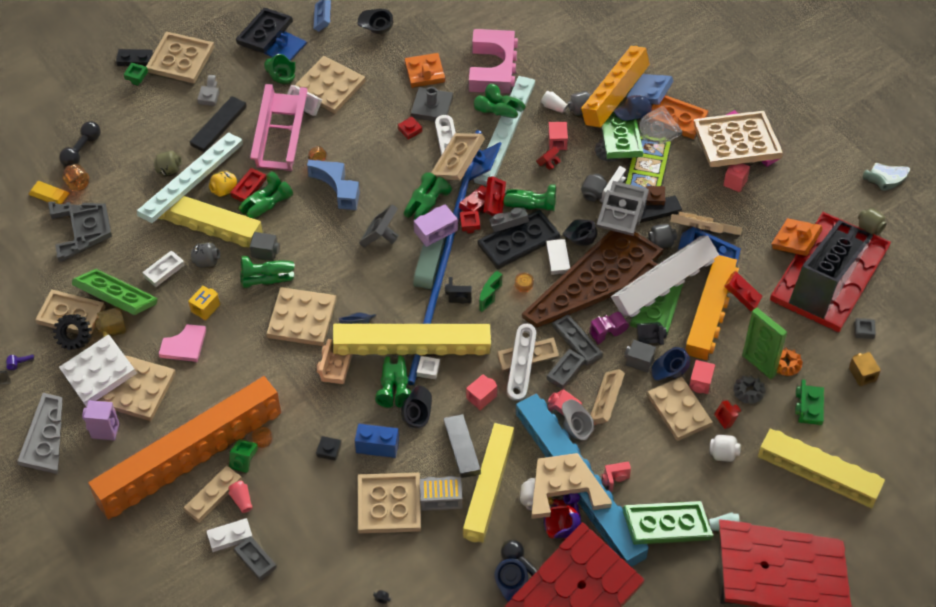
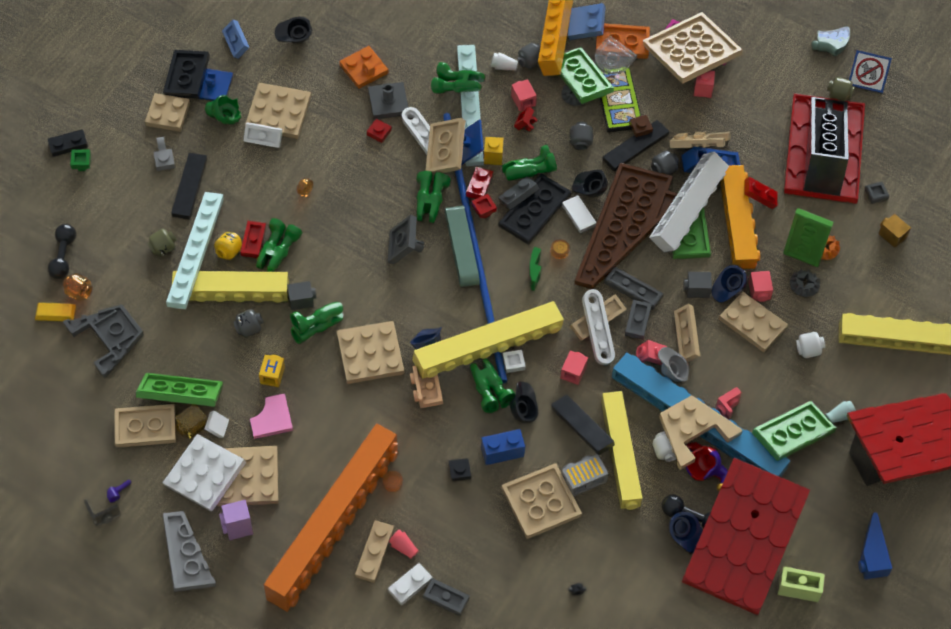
camera: 25 degrees left, 5 degrees up
black tyre [53,314,92,350] -> none
white plate [142,251,185,287] -> none
tan plate [146,31,214,84] -> none
green bracket [229,439,258,473] -> none
bright pink piece [250,84,308,171] -> none
medium blue arch [307,160,360,210] -> none
lavender brick [414,204,458,247] -> none
black bracket [445,277,472,304] -> none
bright pink arch [469,29,518,94] -> none
red plate [484,176,506,216] -> none
dark purple hand [563,493,582,519] -> none
magenta leg [589,312,629,345] -> none
light grey bracket [597,181,649,236] -> none
white plate [599,166,626,203] -> none
dark blue piece [614,95,652,121] -> none
black bracket [636,322,667,345] -> none
red tile [714,400,741,429] -> none
orange hinge [771,218,822,256] -> none
green bracket [795,379,824,425] -> none
none -> tan plate [145,93,190,132]
none -> white tile [205,411,229,438]
none -> yellow brick [484,137,503,165]
none -> piece [849,50,892,93]

